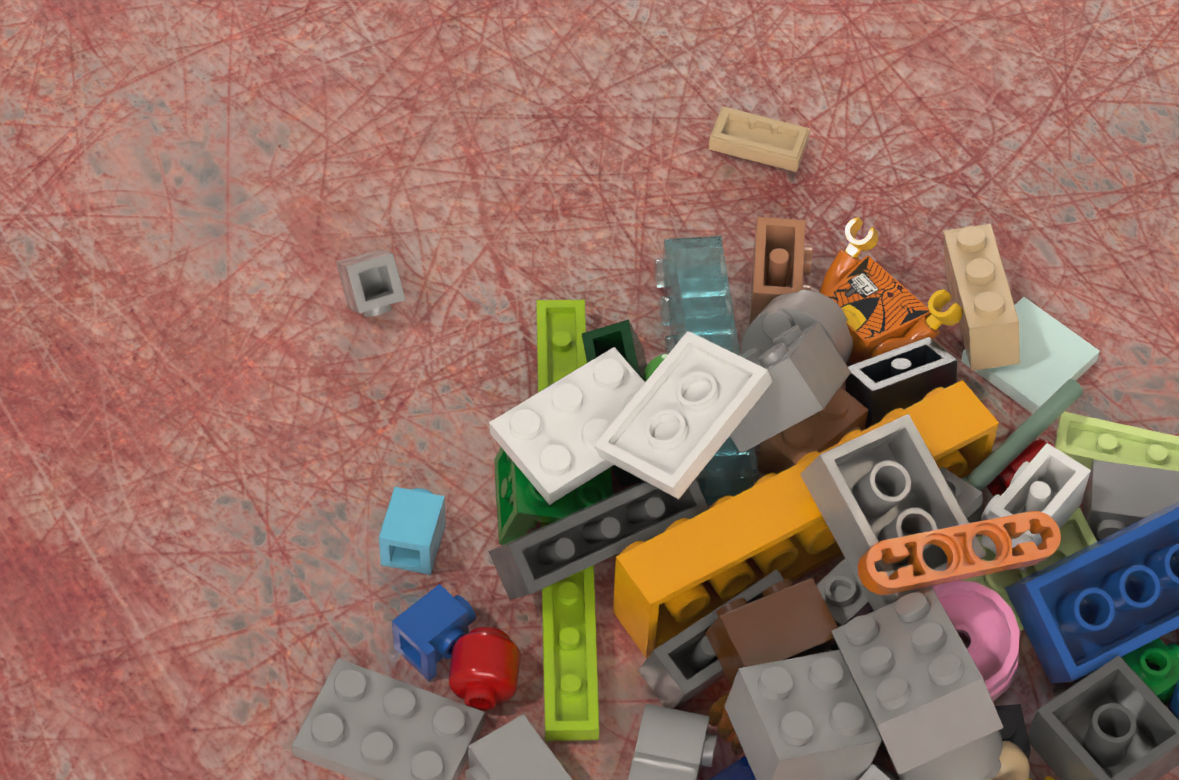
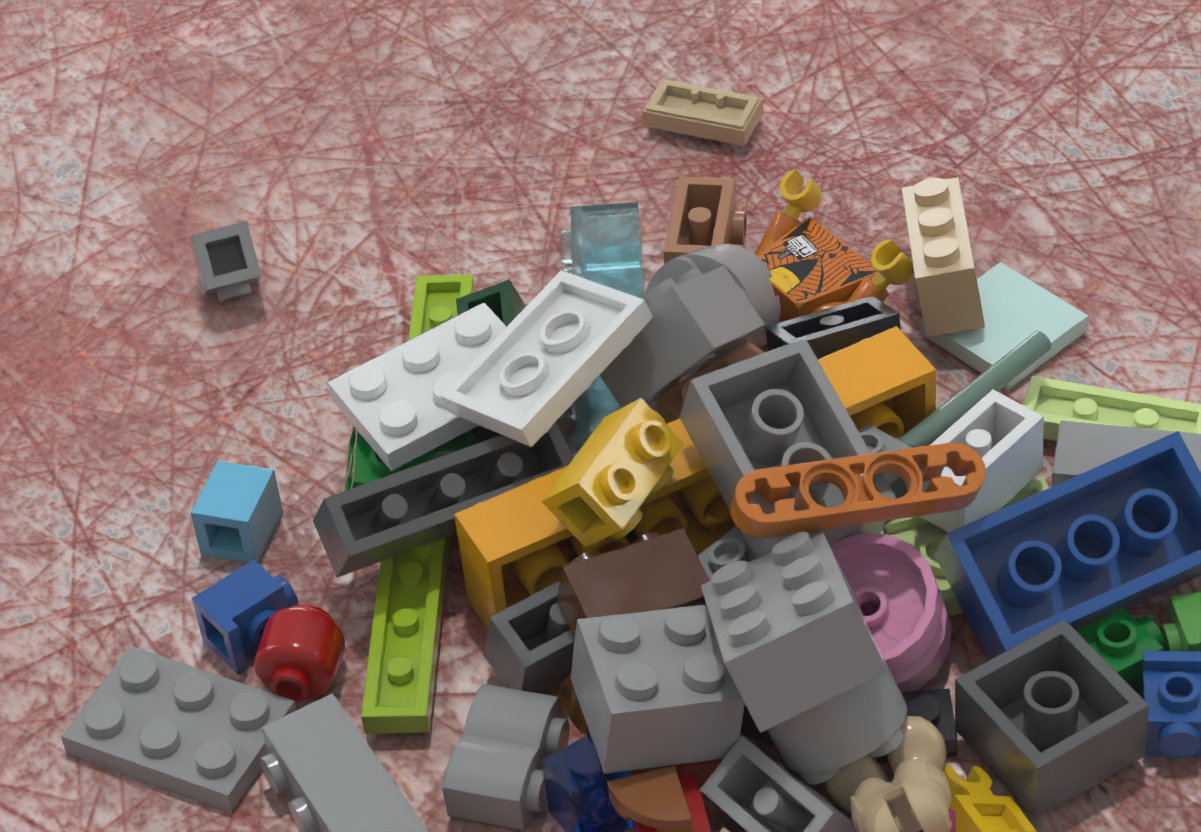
camera: 10 degrees right, 10 degrees down
none -> yellow brick [541,398,684,547]

